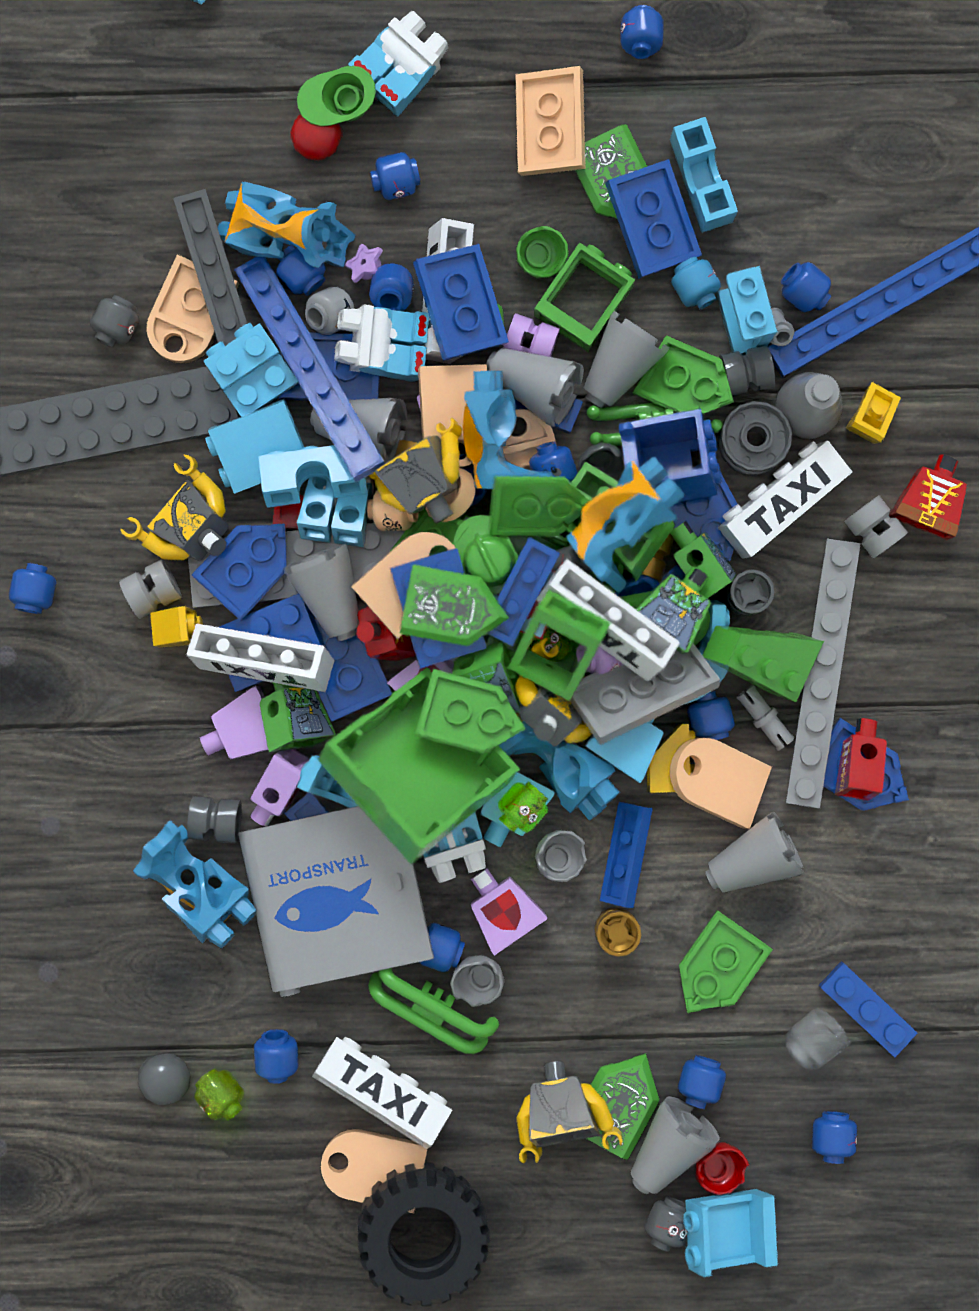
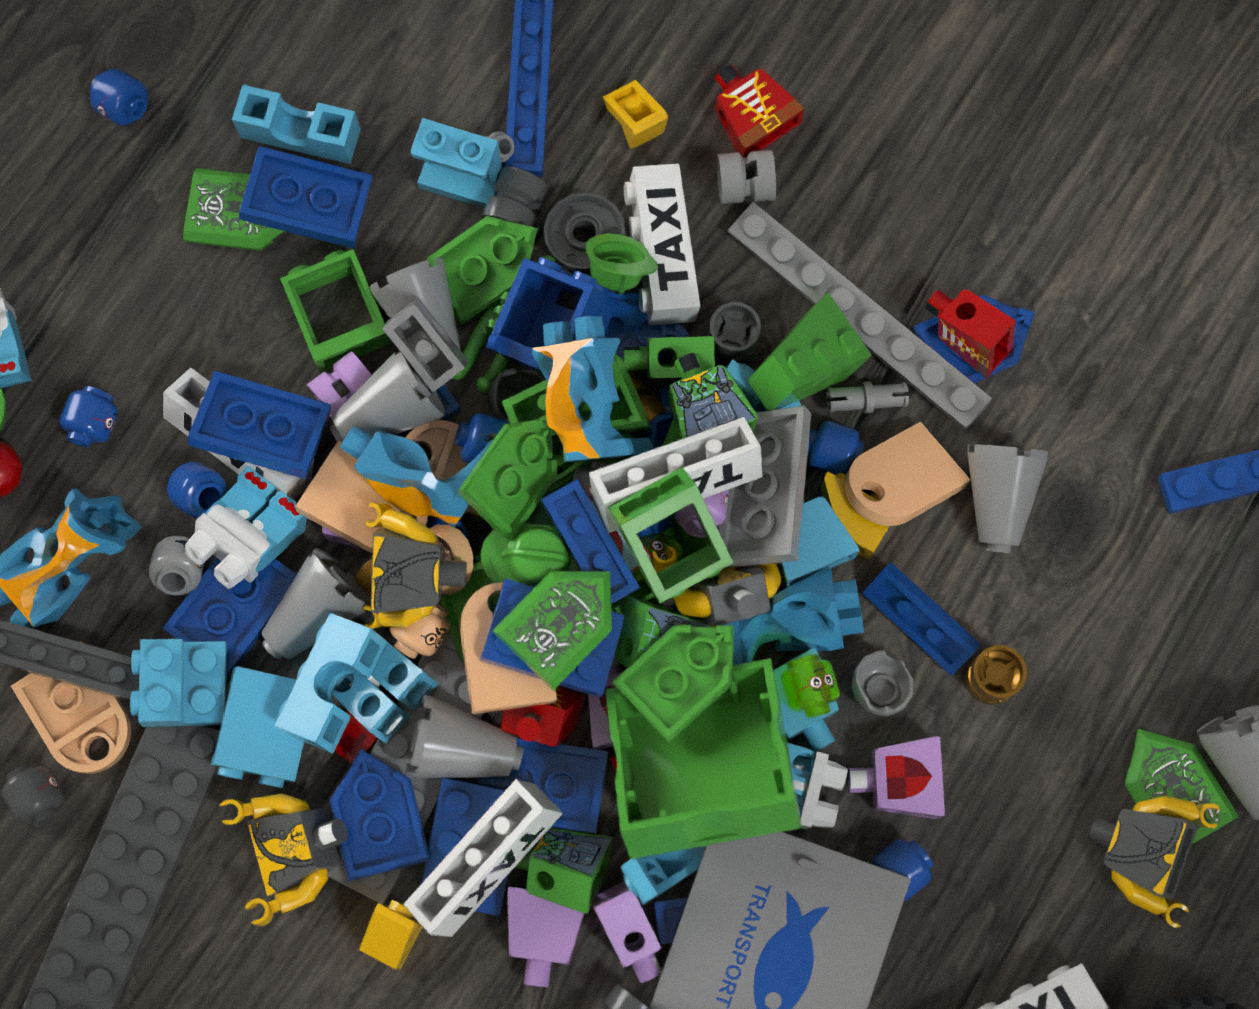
camera: 65 degrees left, 10 degrees down
light grey wheel [119,559,182,619] -> none
tile [234,257,385,482] -> none
blue head [276,245,326,296] -> none
lavender plate [345,244,383,283] -> none
bright green piece [368,968,499,1054] -> none
light grey hair [450,955,505,1007] -> none
light nougat plate [516,66,585,176] -> none
bright green hair [516,226,568,278] -> none
dark azure head [671,257,721,309] -> none
blue head [678,1055,726,1109] -> none
bright green tile [679,910,773,1013] -> none
light grey cone [775,372,843,439] -> none
blue head [781,262,831,313] -> none
clear helmet [785,1008,851,1070] -> none
none -> light grey brick [382,297,468,392]
none -> bright green piece [586,233,658,295]

